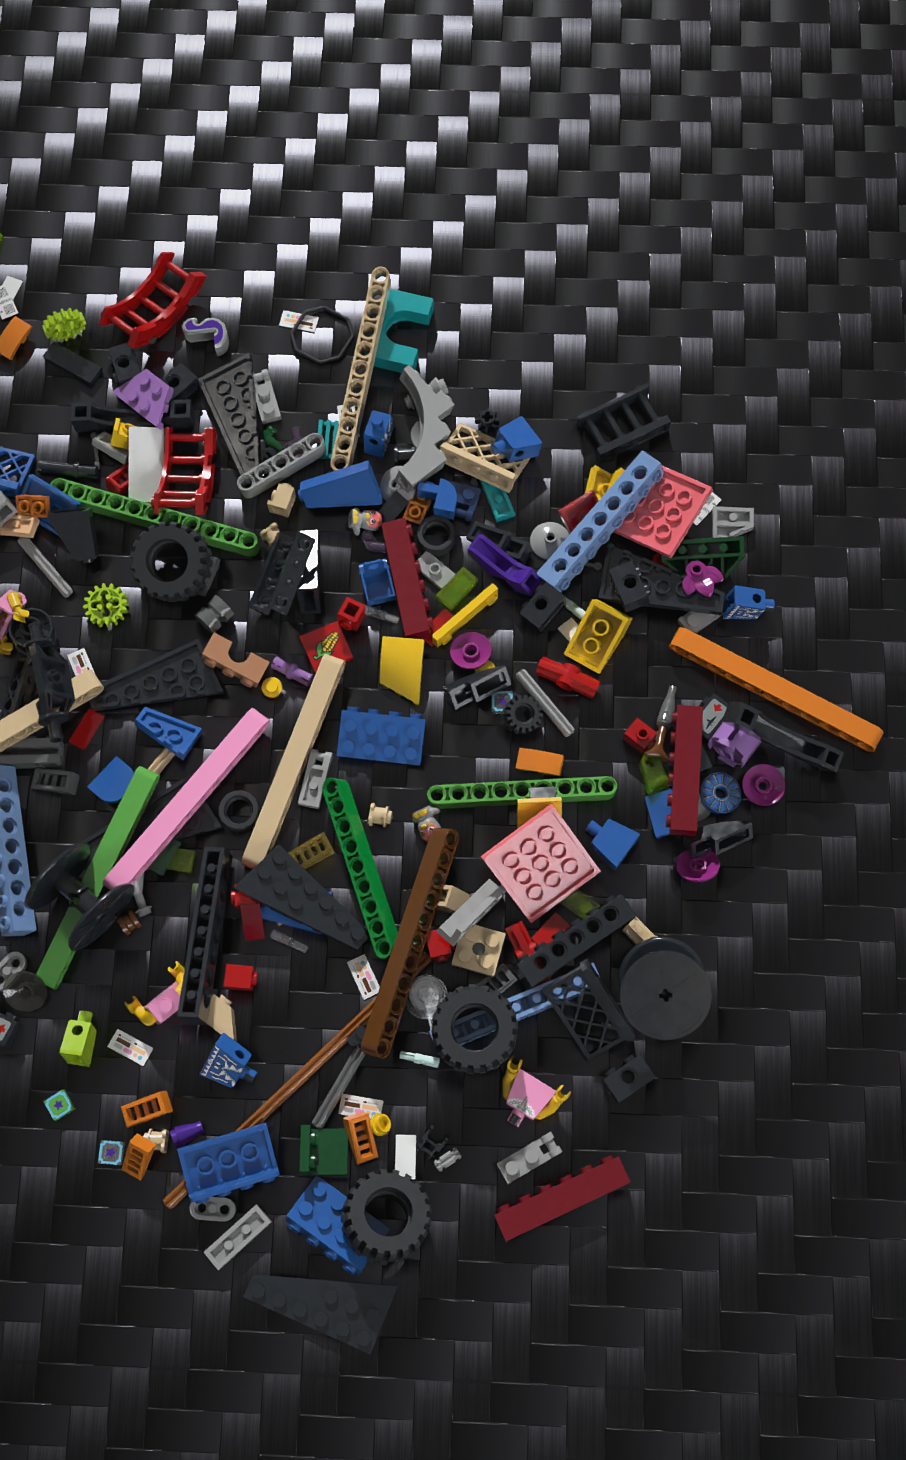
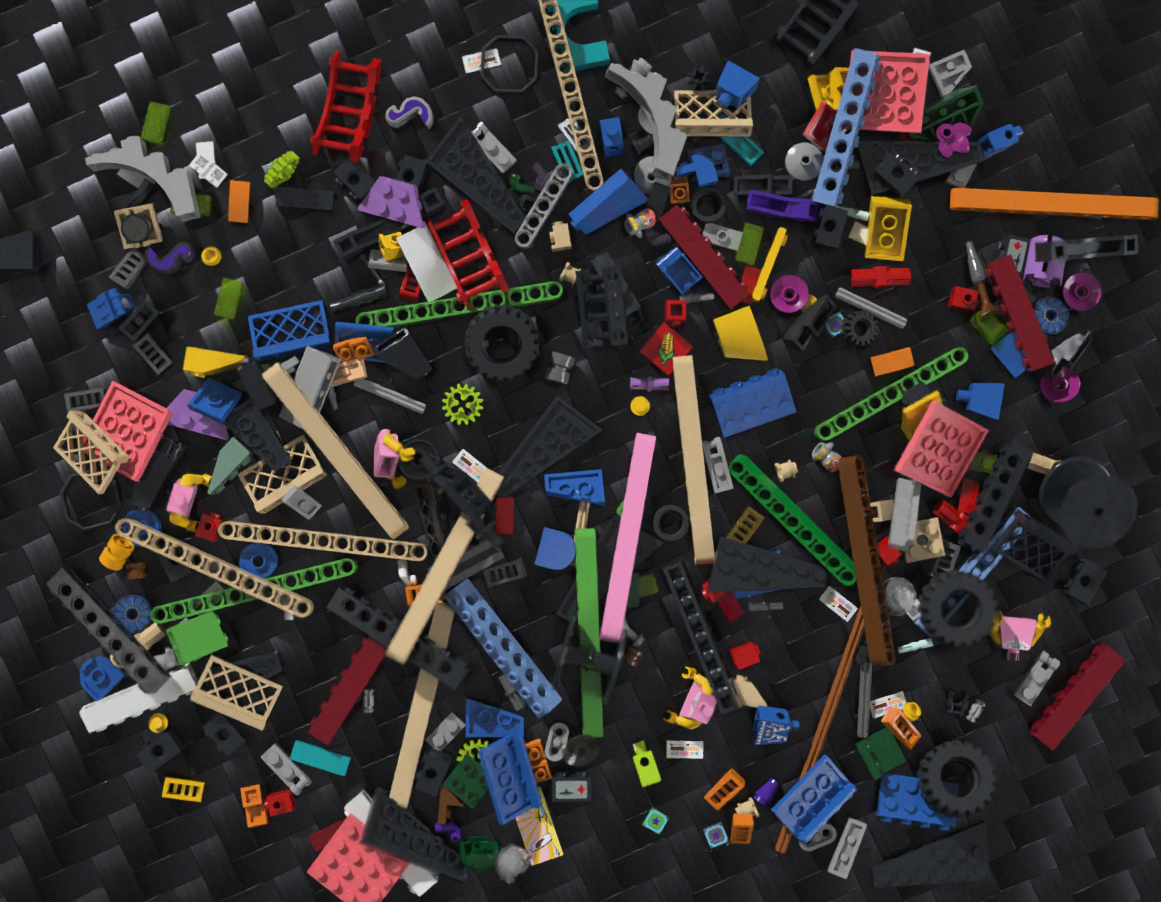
camera: 30 degrees left, 15 degrees up
nougat arch [201,633,269,688] -> none
white sticker [395,1135,416,1179] -> none

